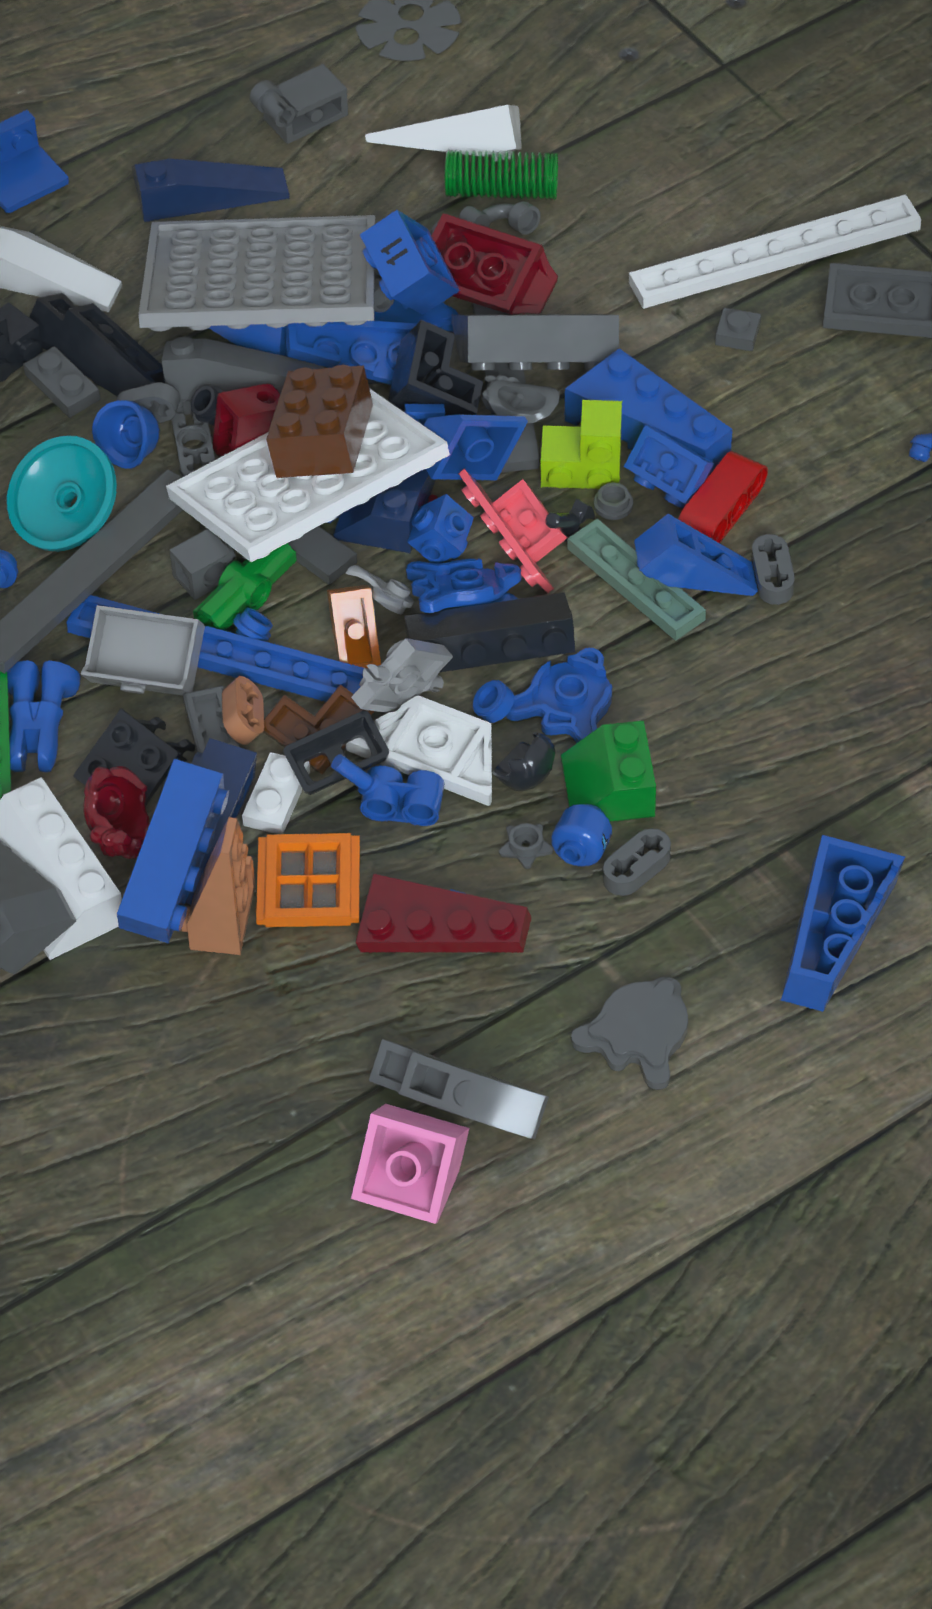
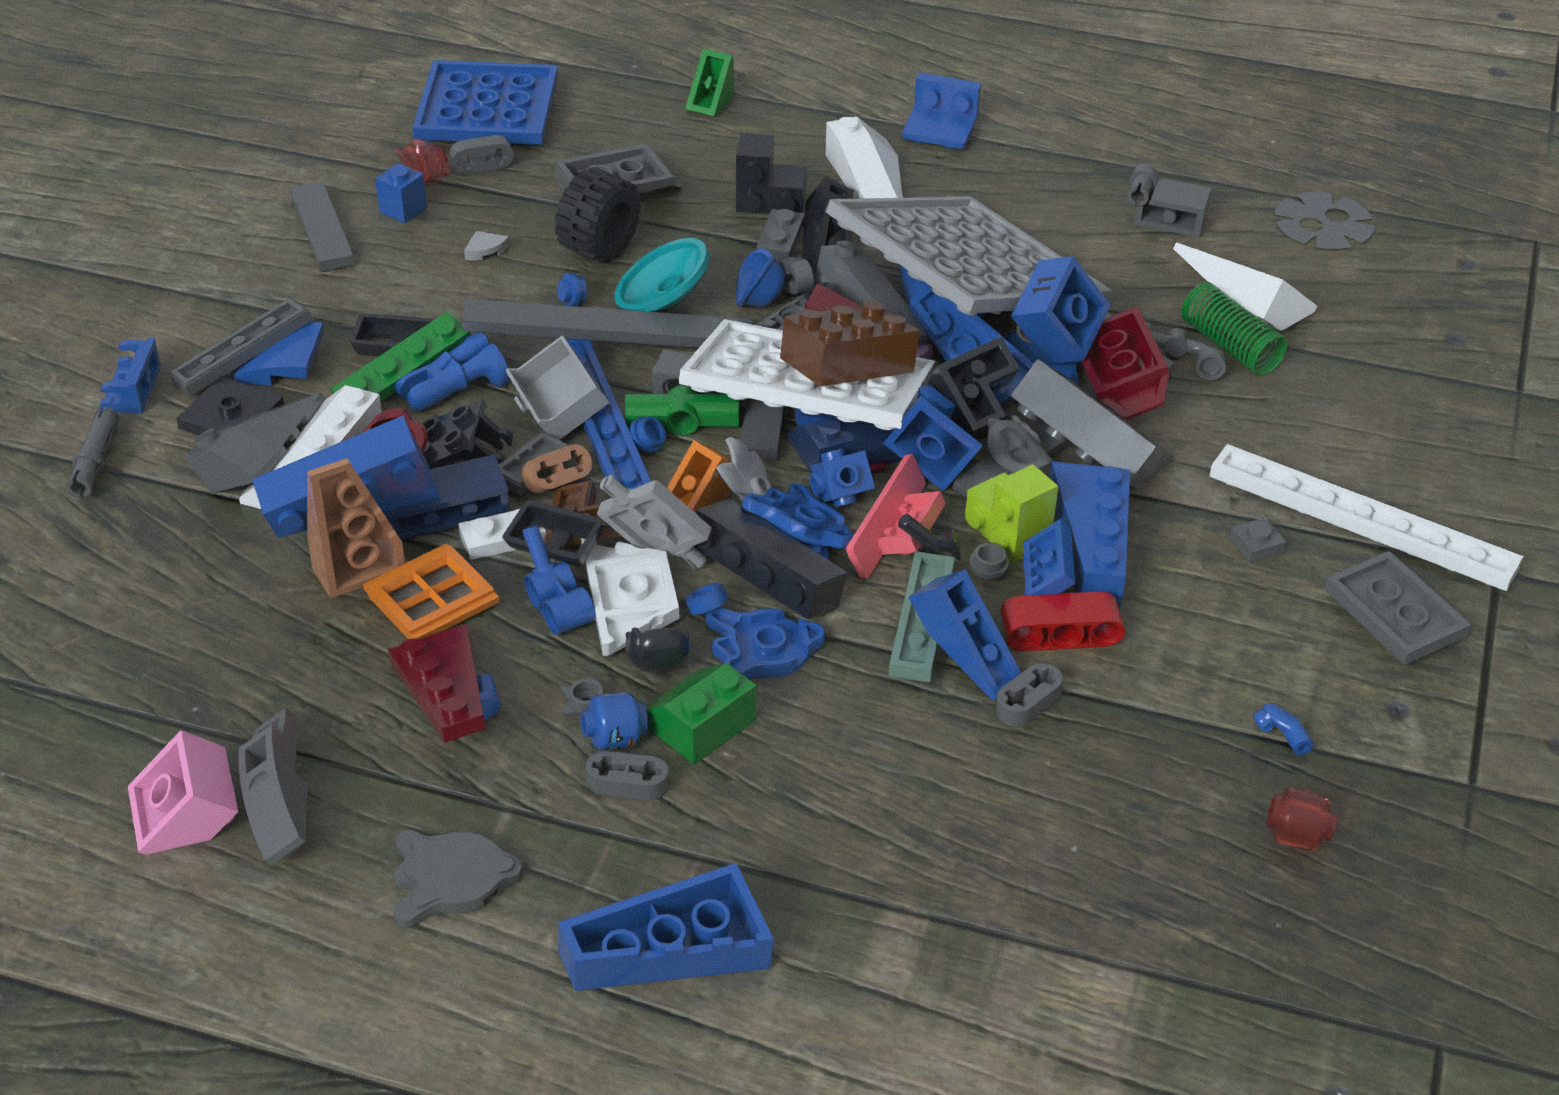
camera: 50 degrees right, 10 degrees down
dark blue wedge [132,159,290,222] -> none

